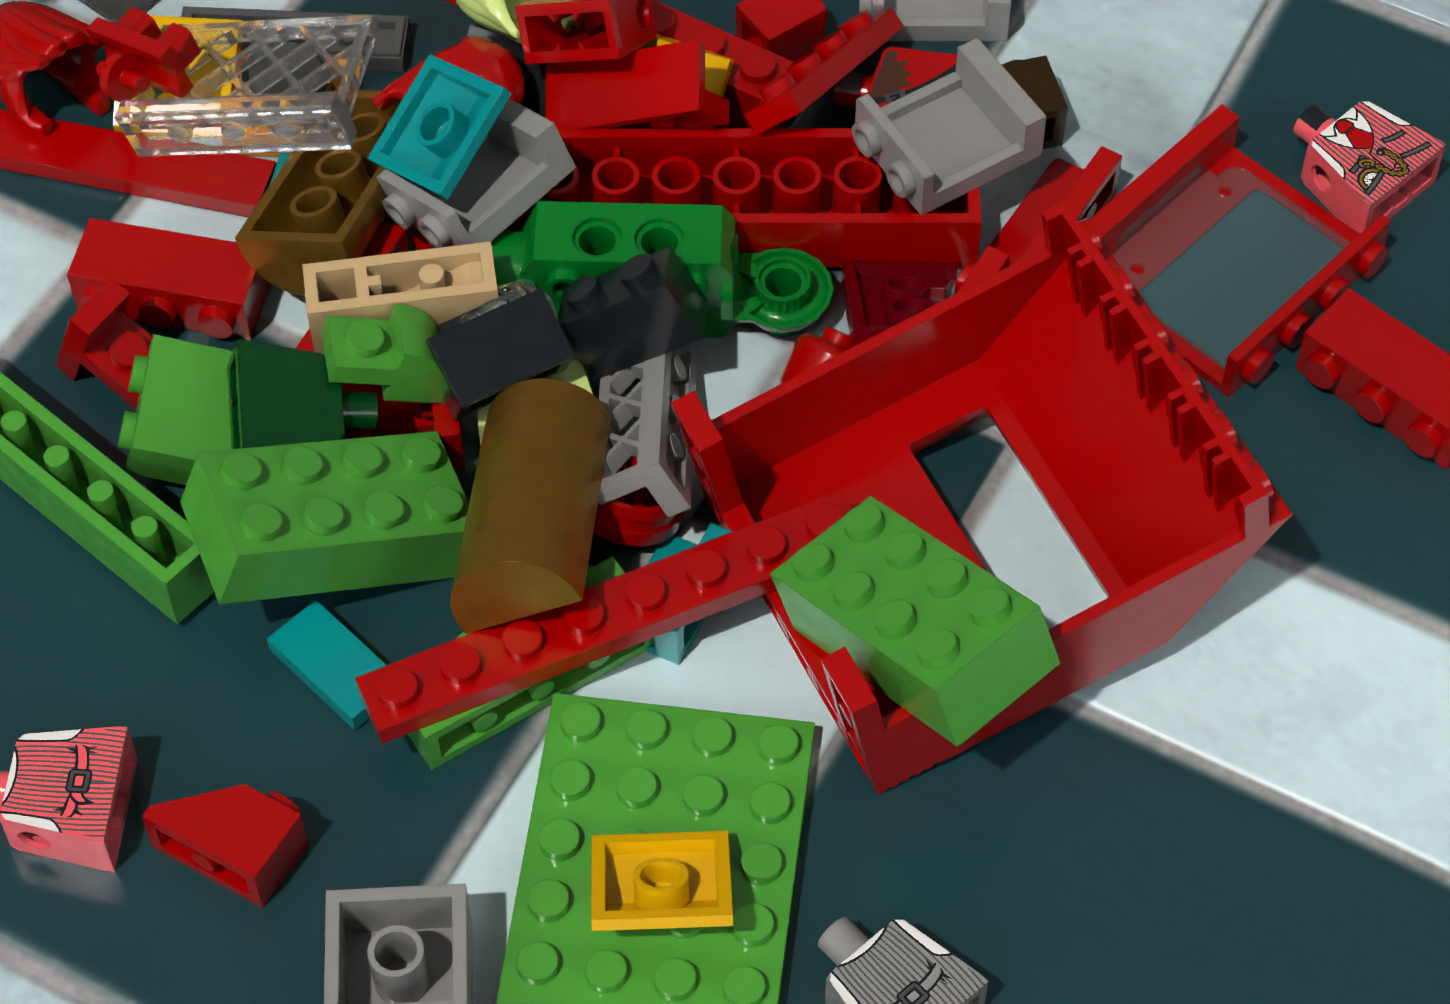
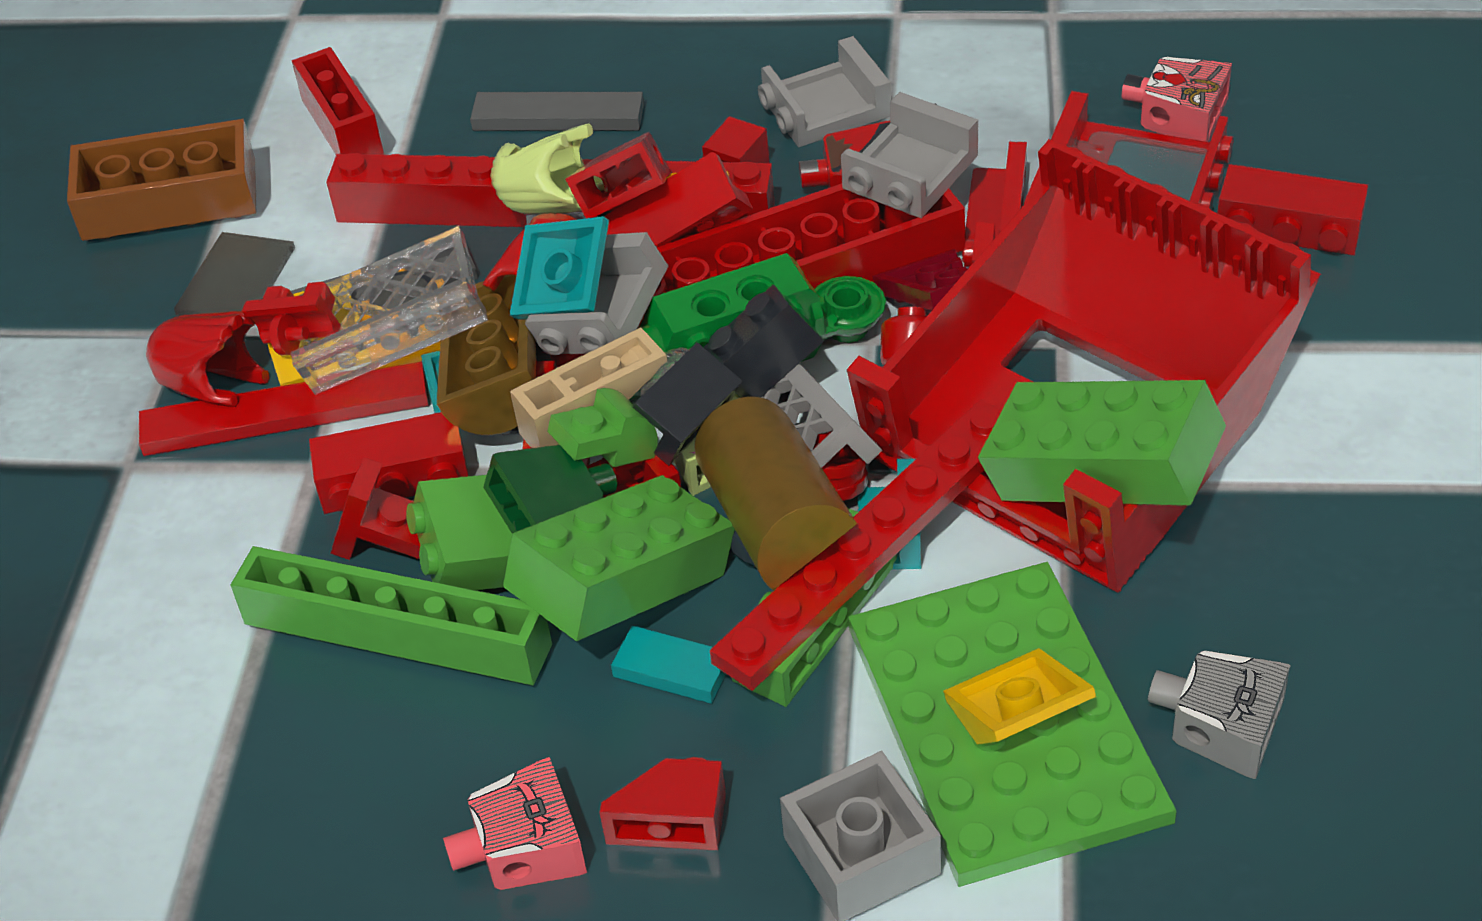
camera: 20 degrees left, 10 degrees down
red plate [745,8,904,135] -> none

